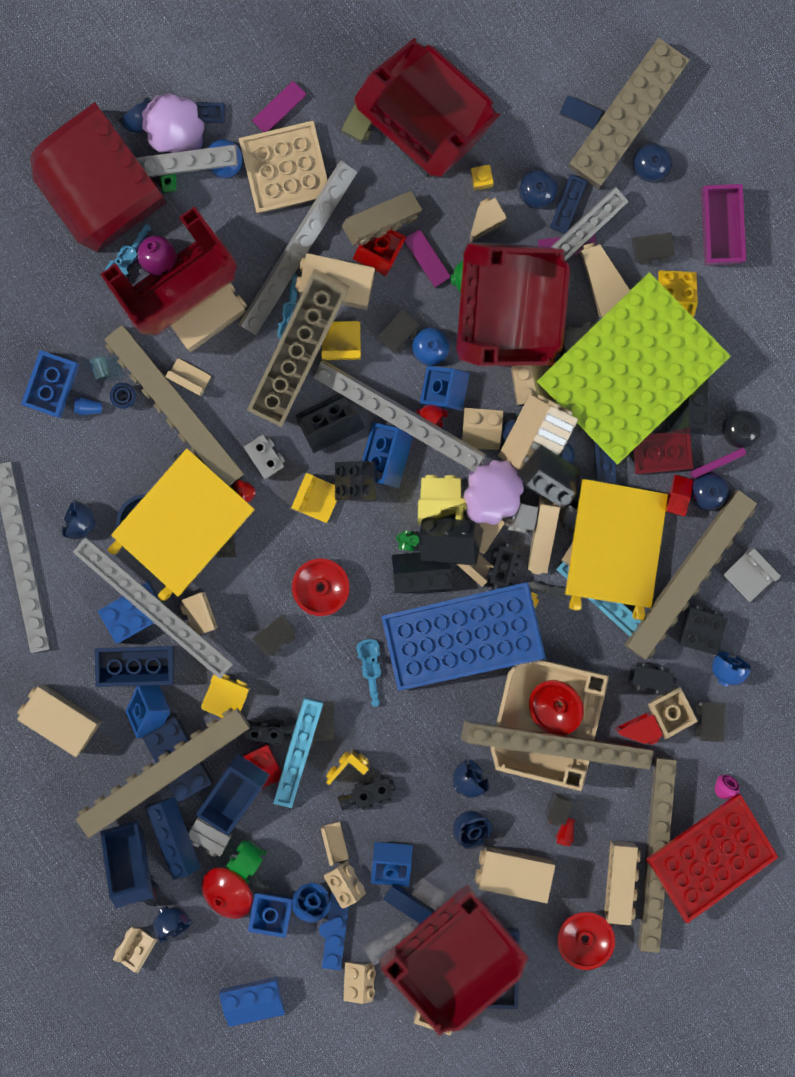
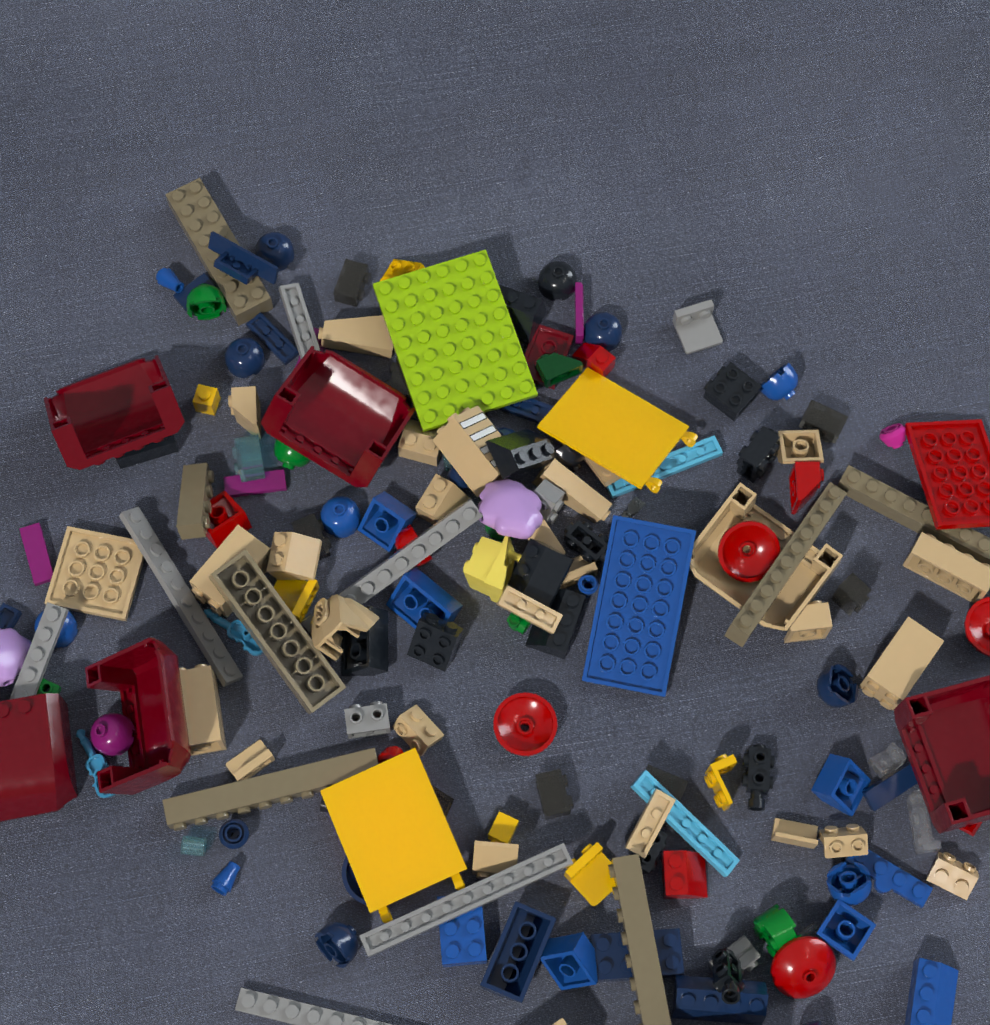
camera: 70 degrees left, 20 degrees down
blue brick [21,350,80,419] -> none
dark blue piece [196,753,270,836] -> none
yellow bracket [291,473,337,523] -> none
olive brick [341,103,372,144] -> none
dark azure piece [356,639,381,707] -> none
dark blue cylinder [453,759,490,798] -> none
red cone [555,817,575,847] -> none
dark tan brick [624,490,757,660] -> none
magenta piece [701,184,746,266] -> none
none -> blue cone [156,268,184,293]
none -> green cylinder [186,283,227,320]
none -> dark blue bracket [208,231,279,285]
none -> clear light blue brick [232,434,266,482]
none -> tan slope [267,532,322,580]
none -> tan piece [310,594,379,661]
none -> tan bracket [393,704,444,757]
none -> yellow brick [488,811,519,843]
none -> tan plate [496,585,563,634]
none -> dark green slope [536,353,583,389]
none -> blue cone [578,575,599,598]
none -> tan plate [624,789,676,859]
none -> black brick [712,947,745,1005]
none -> tan slope [784,601,833,643]

